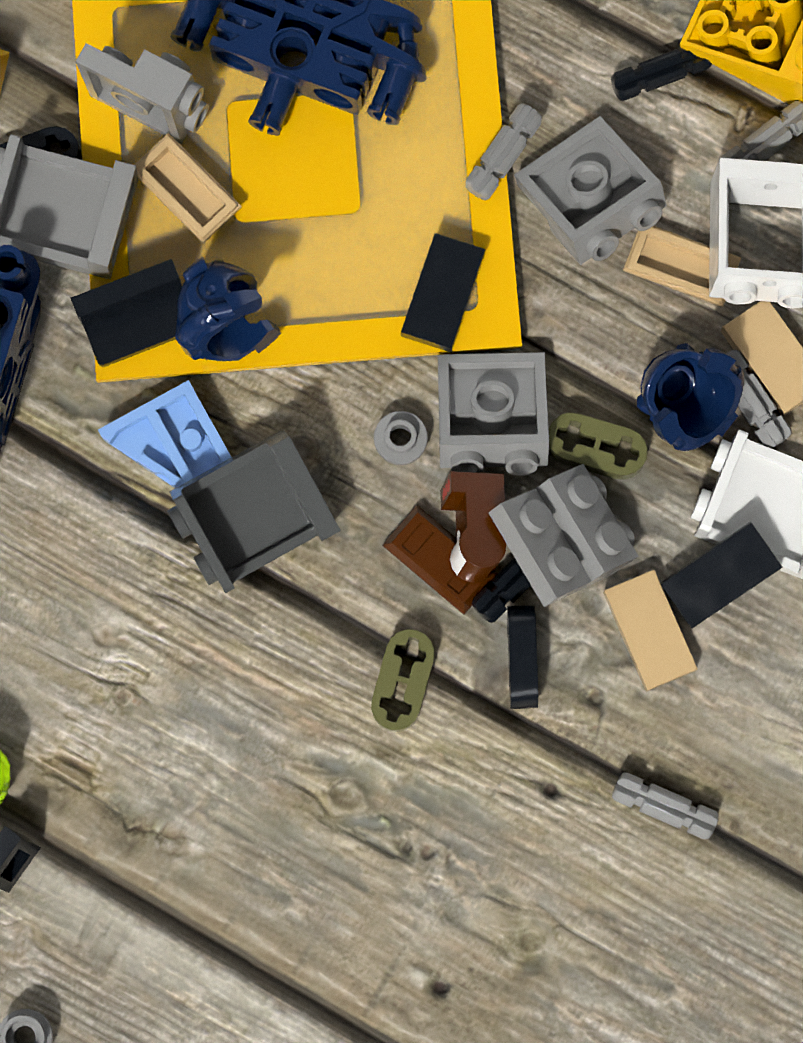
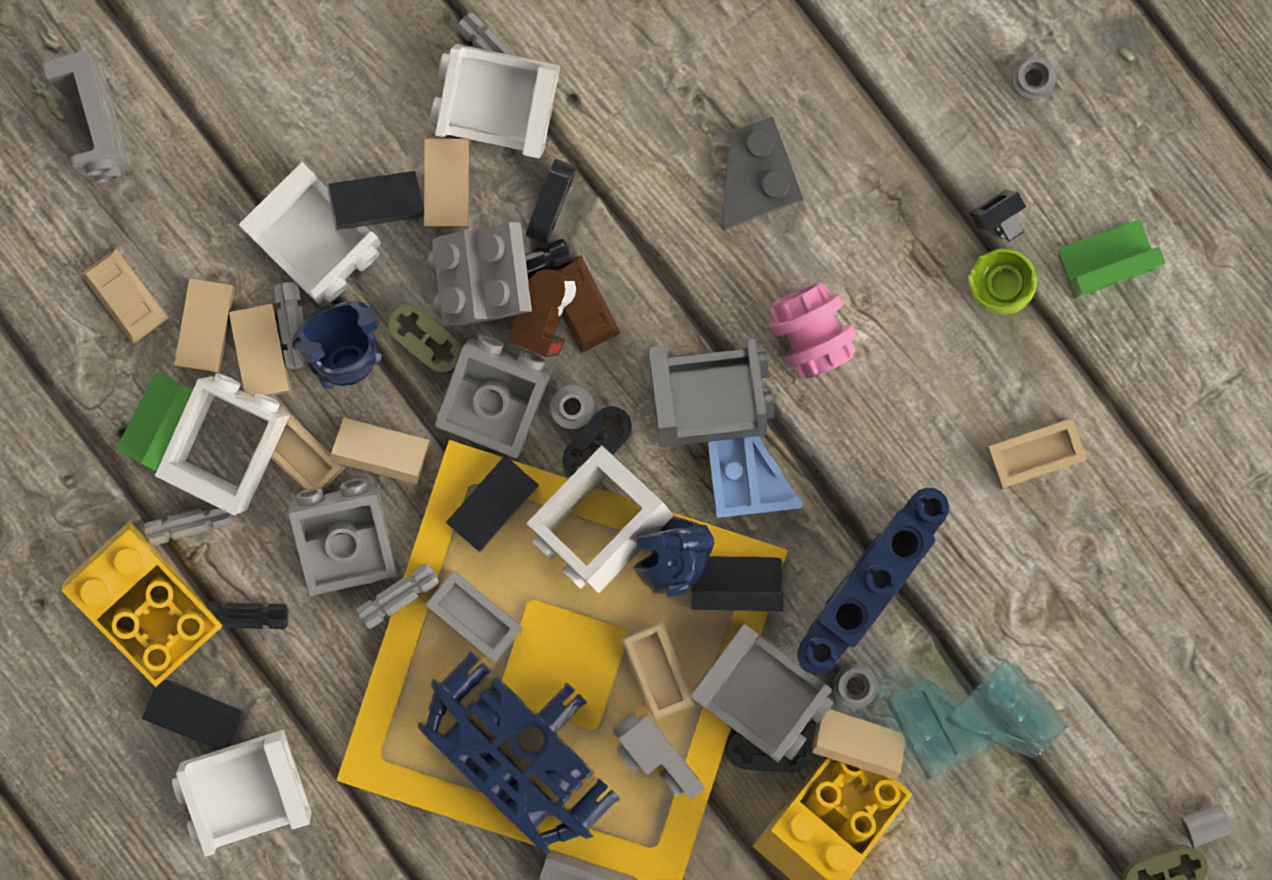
camera: 165 degrees left, 5 degrees up
olive beam [371,629,434,732] -> none
none -> tan tile [331,418,429,484]
none -> light grey tile [426,570,524,663]
none -> white panel [430,44,560,158]
none -> white window [526,445,674,593]
none -> black beam [562,406,632,476]
none -> dark grey wing [721,117,804,230]
none -> bright pink piece [768,283,857,378]

